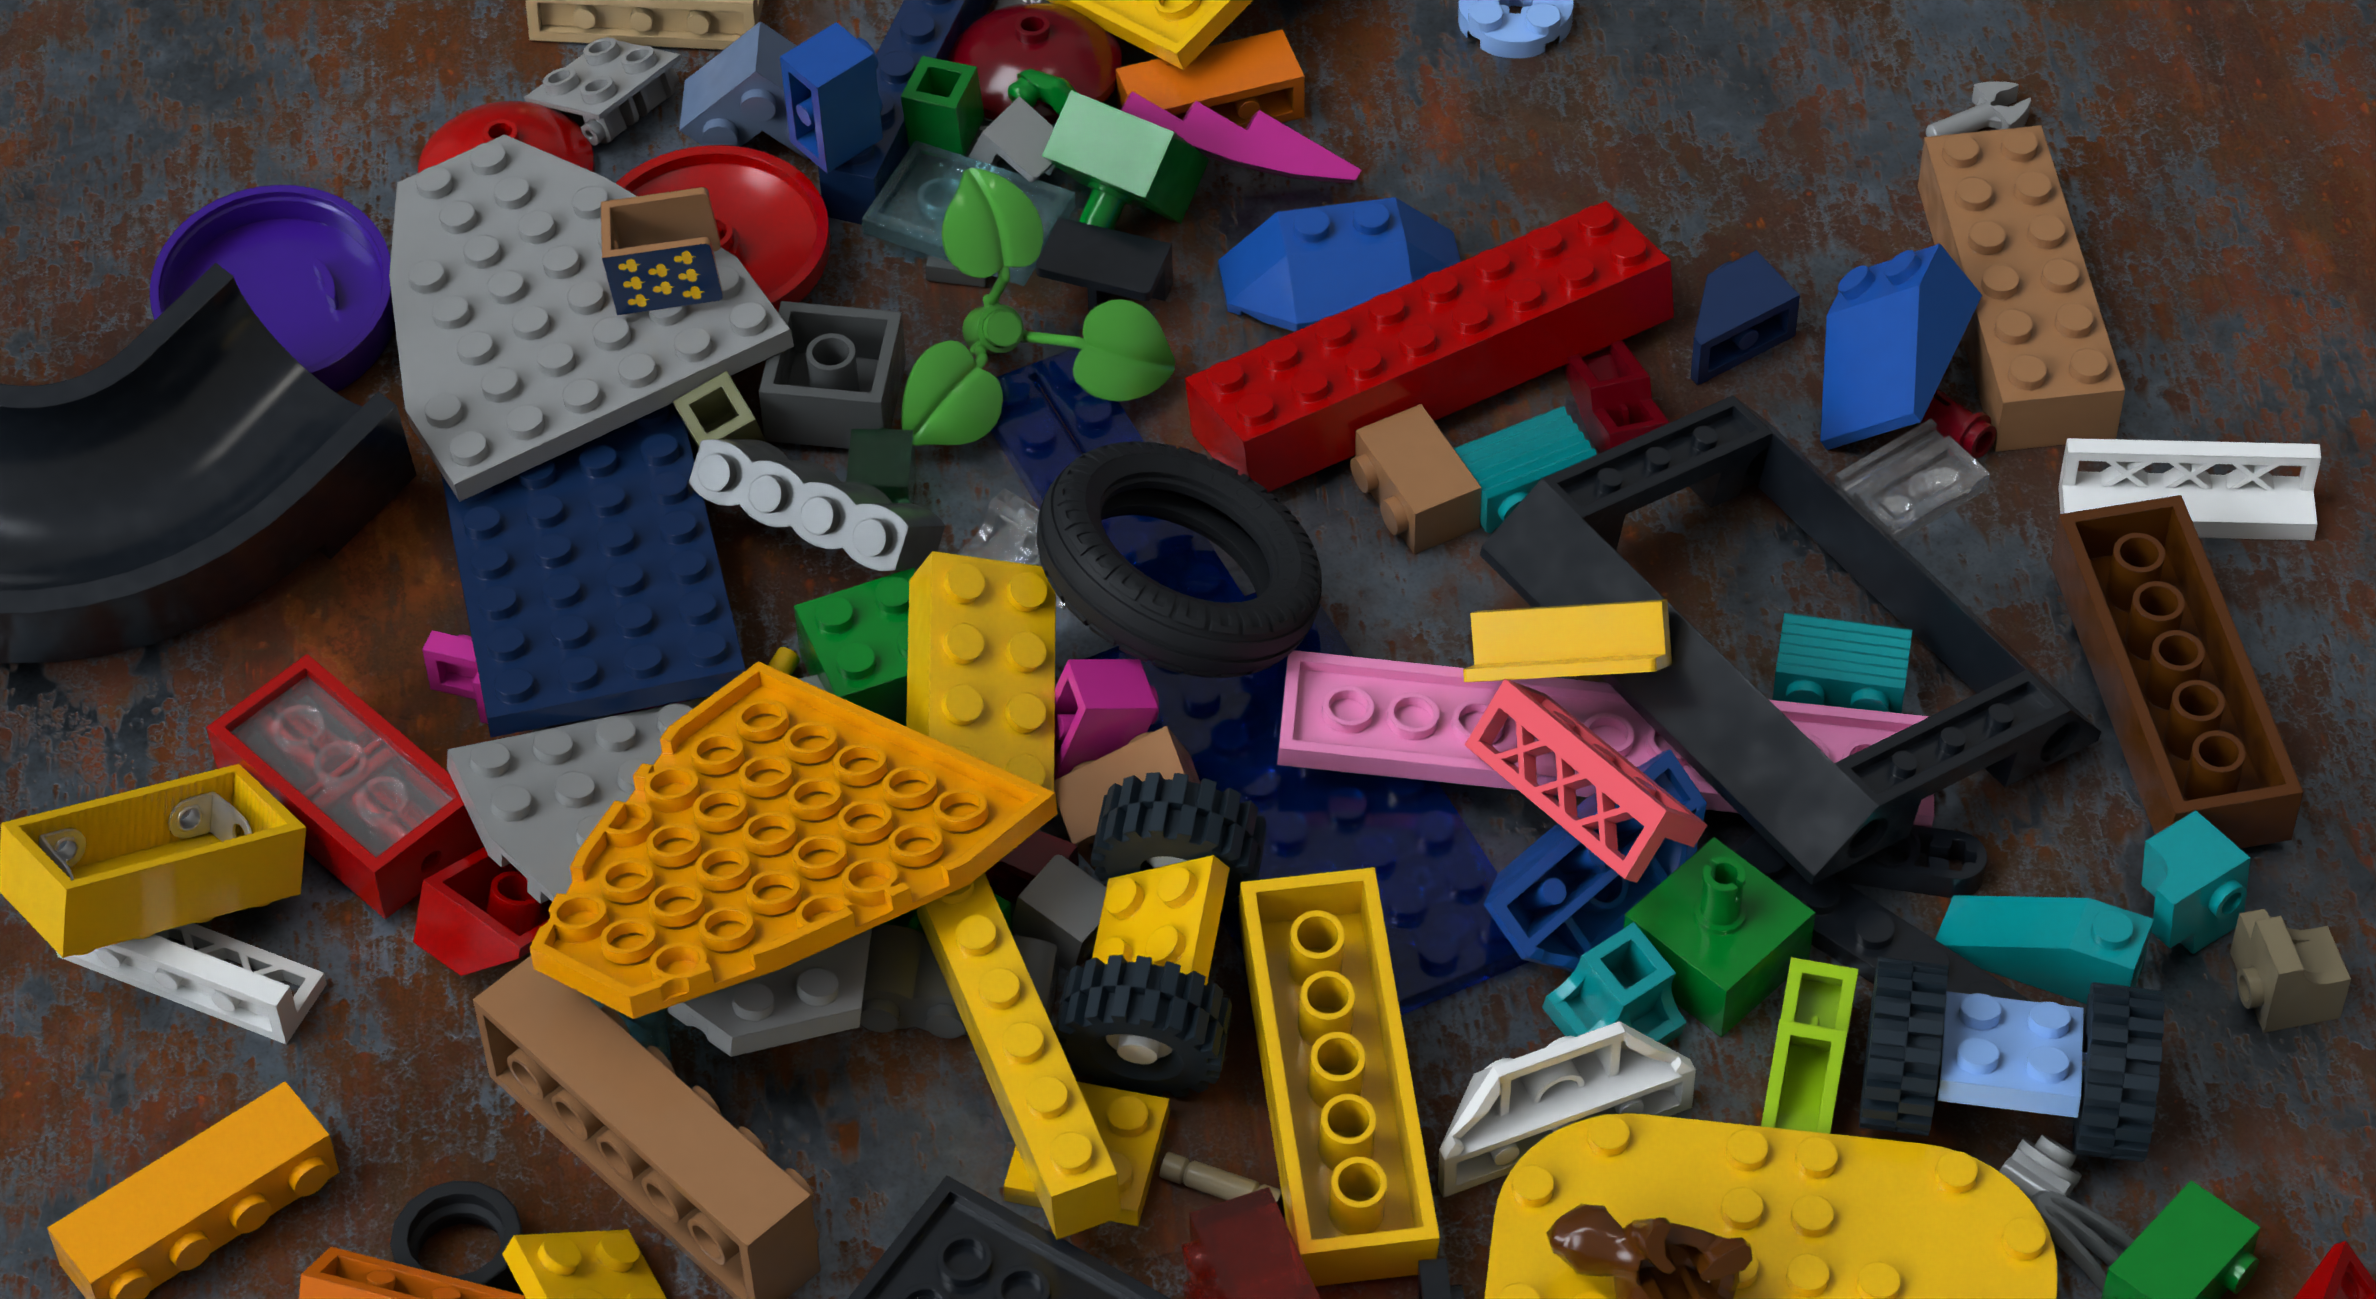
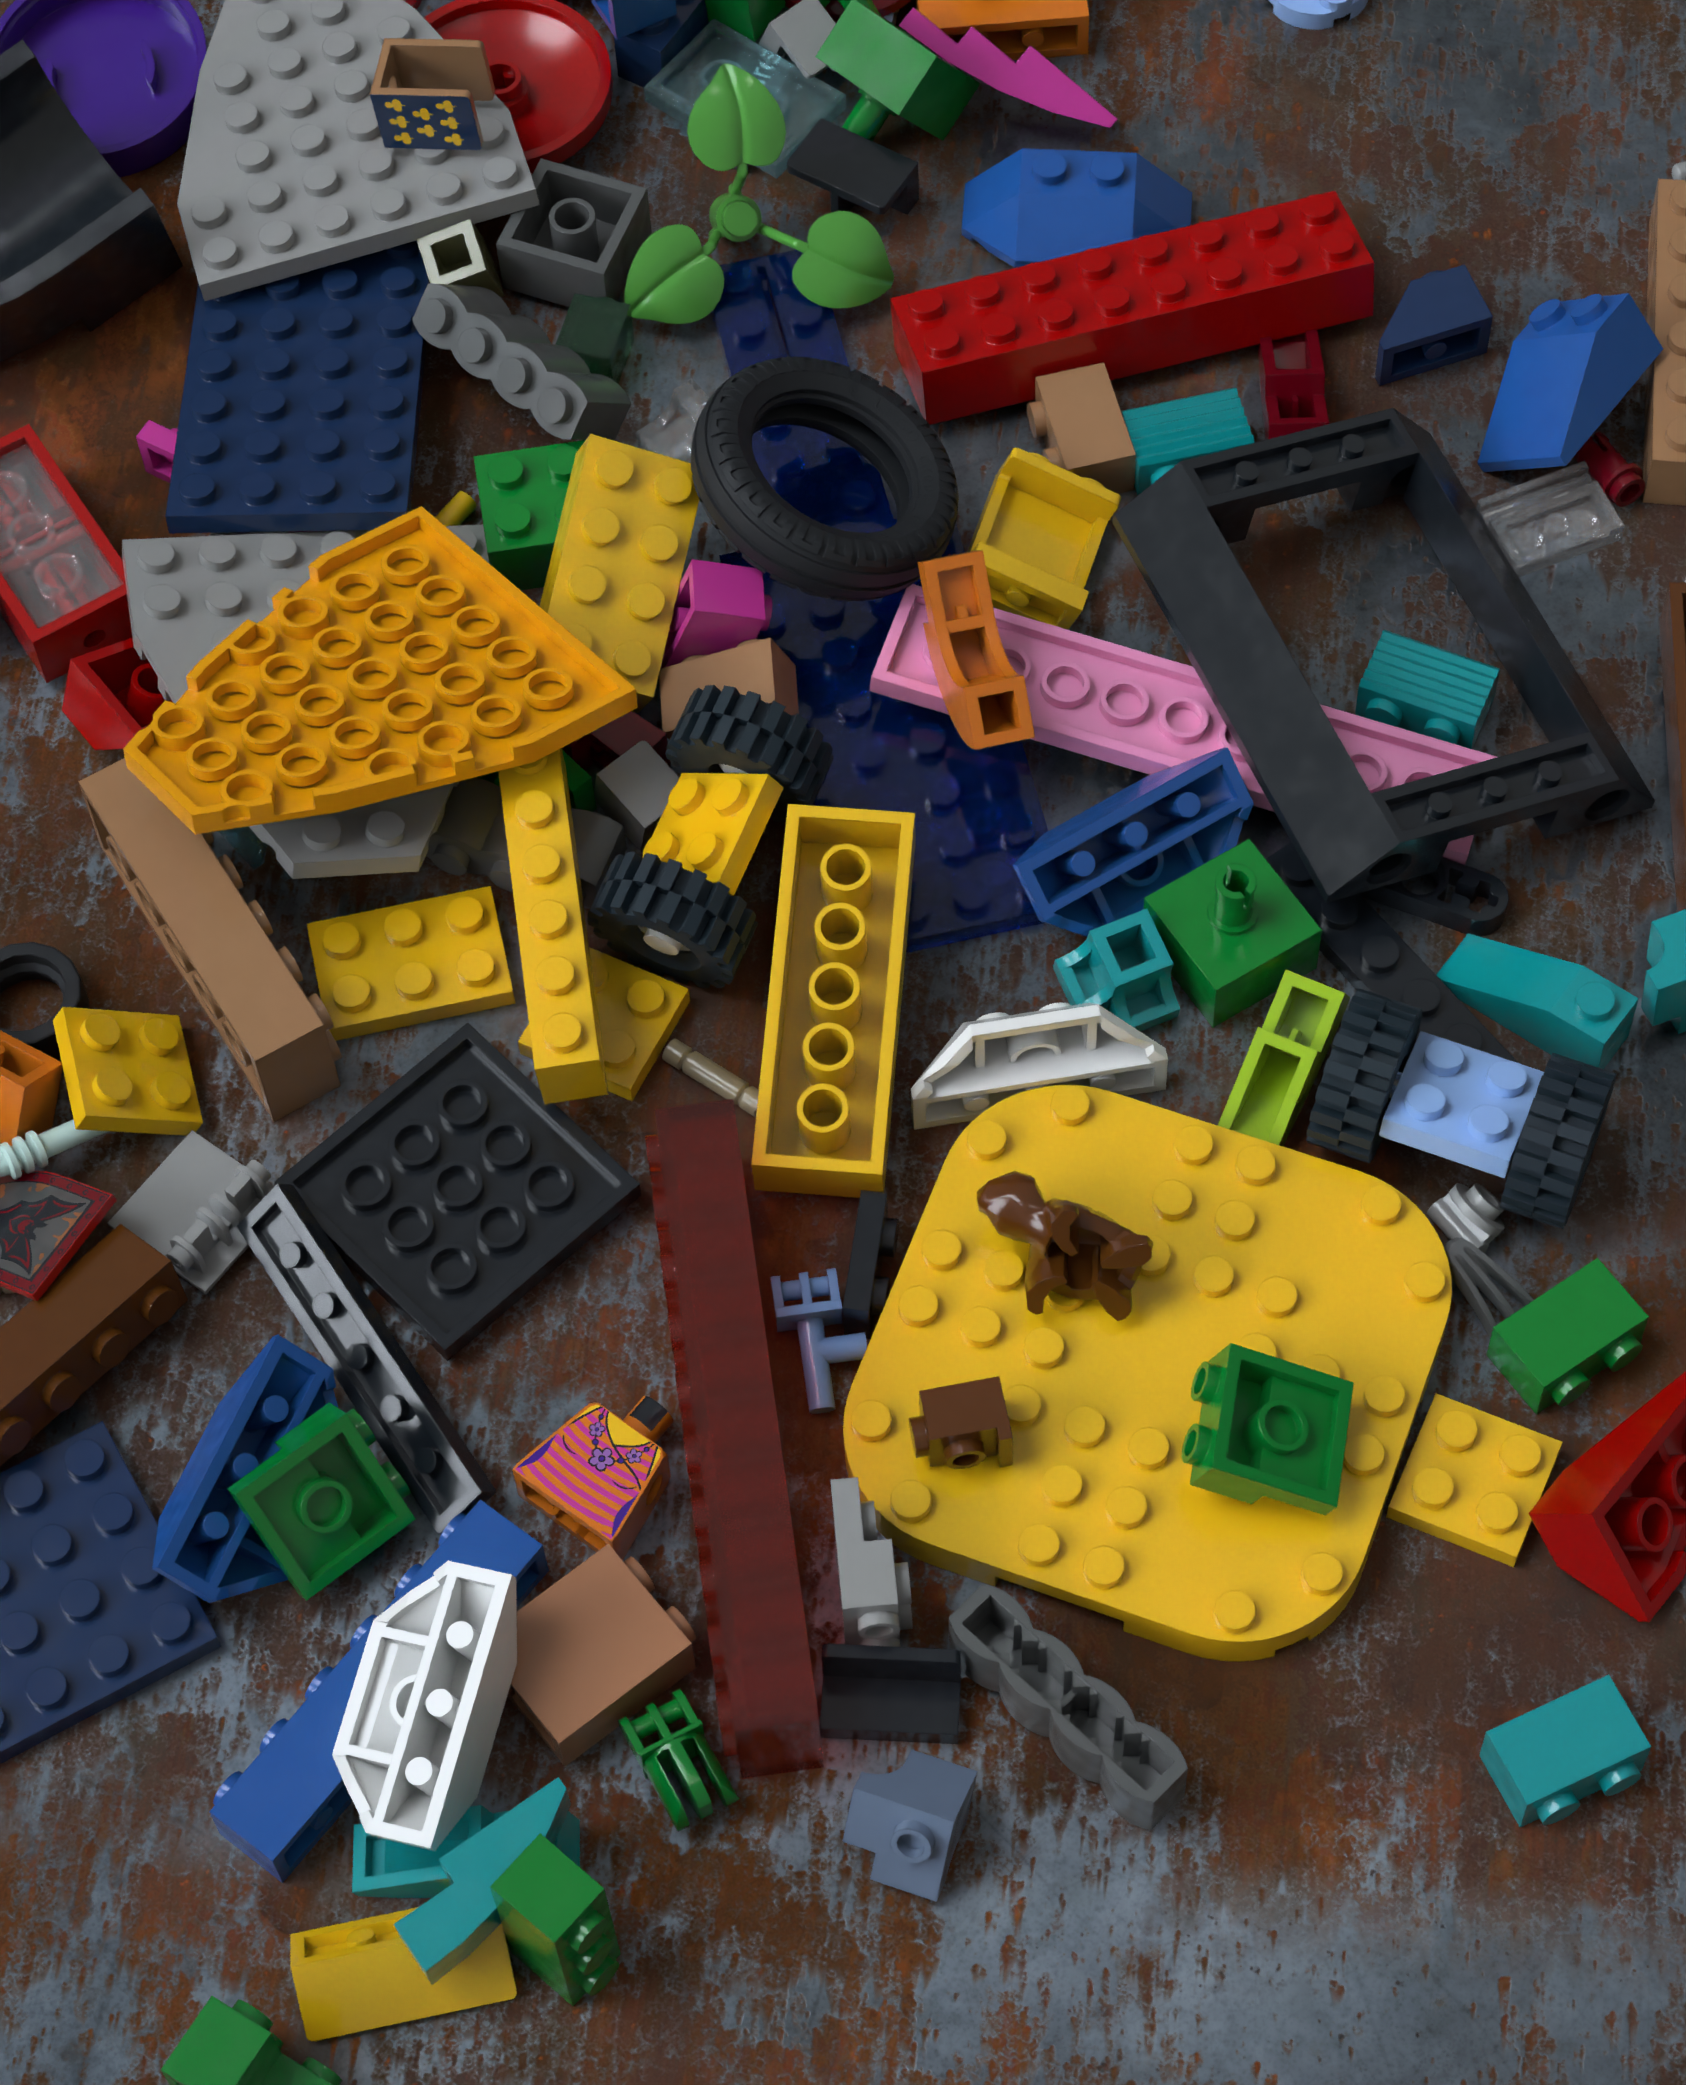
camera: 15 degrees right, 10 degrees up
yellow panel [1463,599,1672,682] -> none
coral fence [1465,679,1707,883] -> none
none -> yellow plate [306,886,516,1041]
none -> orange arch [918,550,1035,750]
none -> yellow panel [967,448,1121,630]

